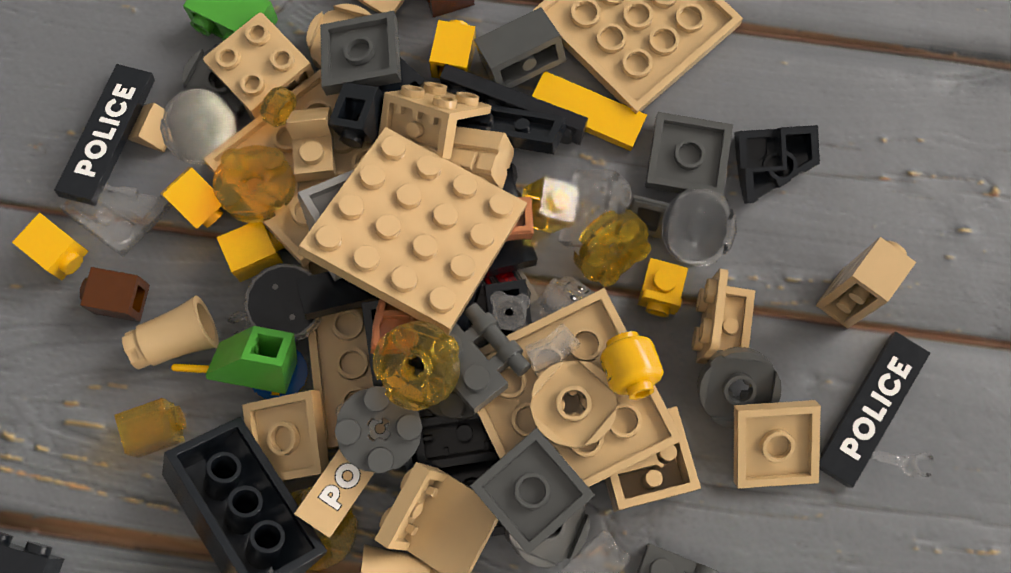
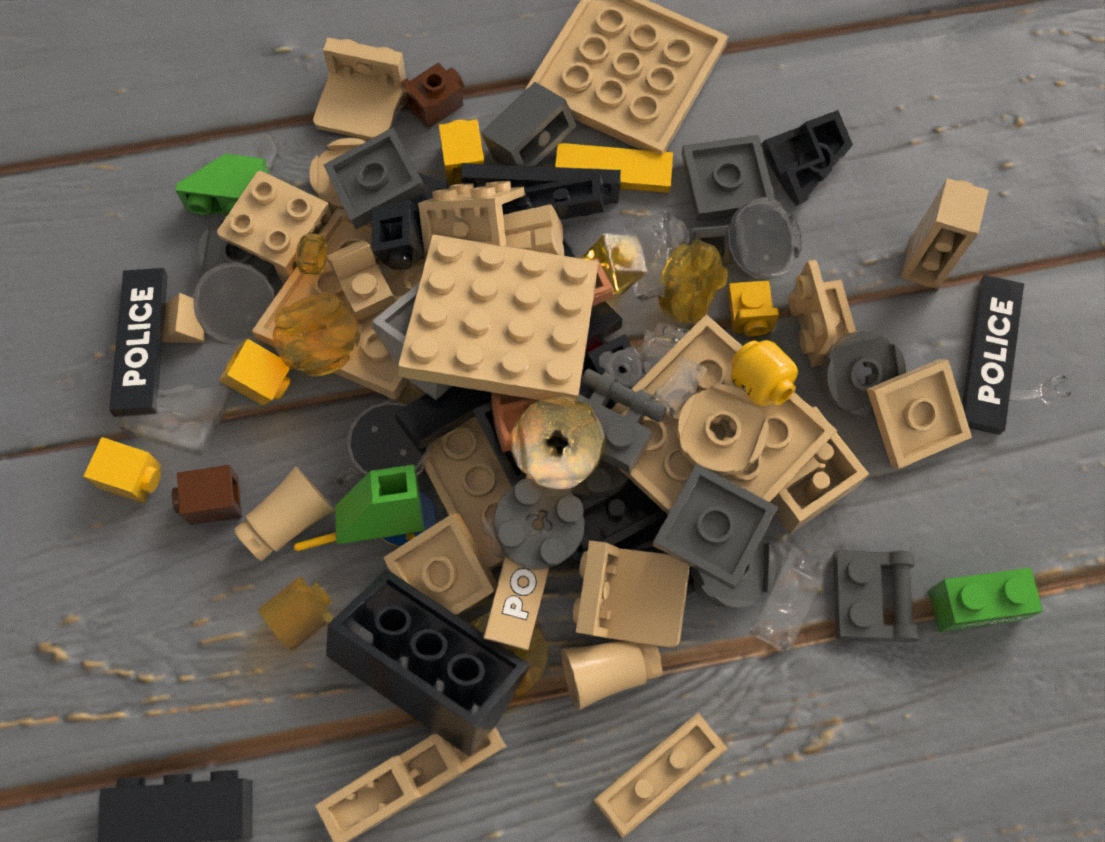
camera: 20 degrees left, 5 degrees down
yellow brick [216,219,284,282] -> none

